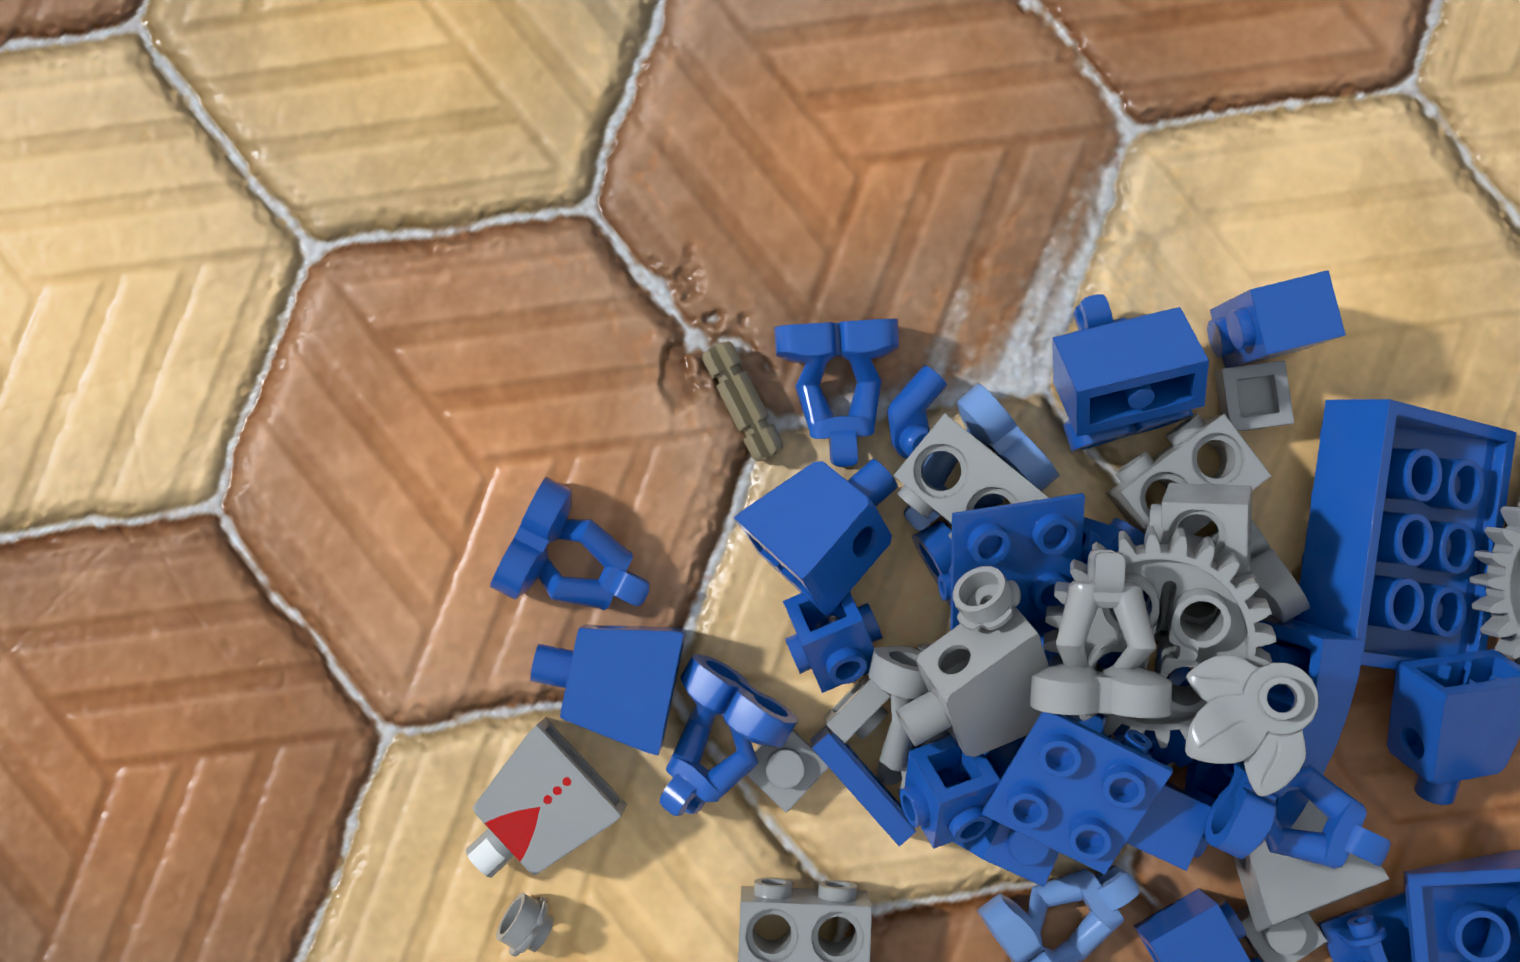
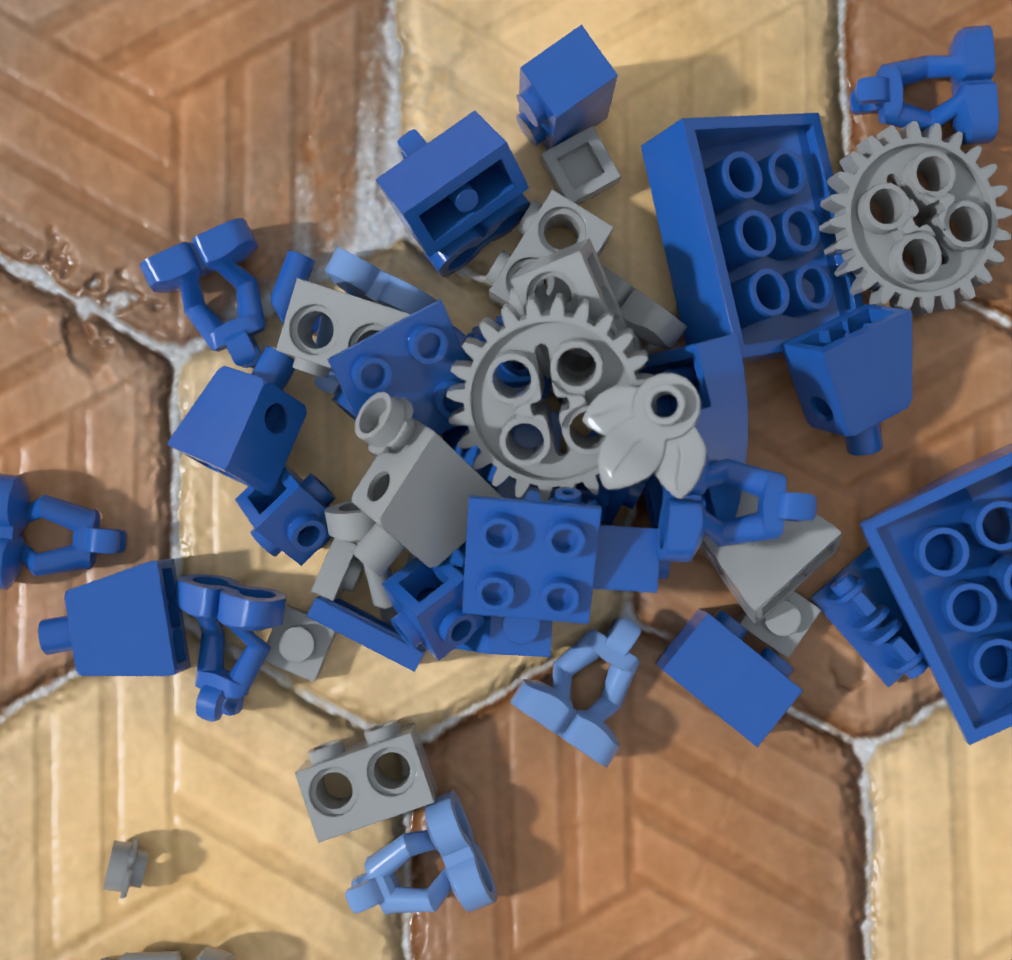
camera: 20 degrees left, 0 degrees up
light grey torso [466,717,627,878] -> none
dark tan axle [703,341,783,461] -> none
light grey piece [1030,549,1172,718] -> none

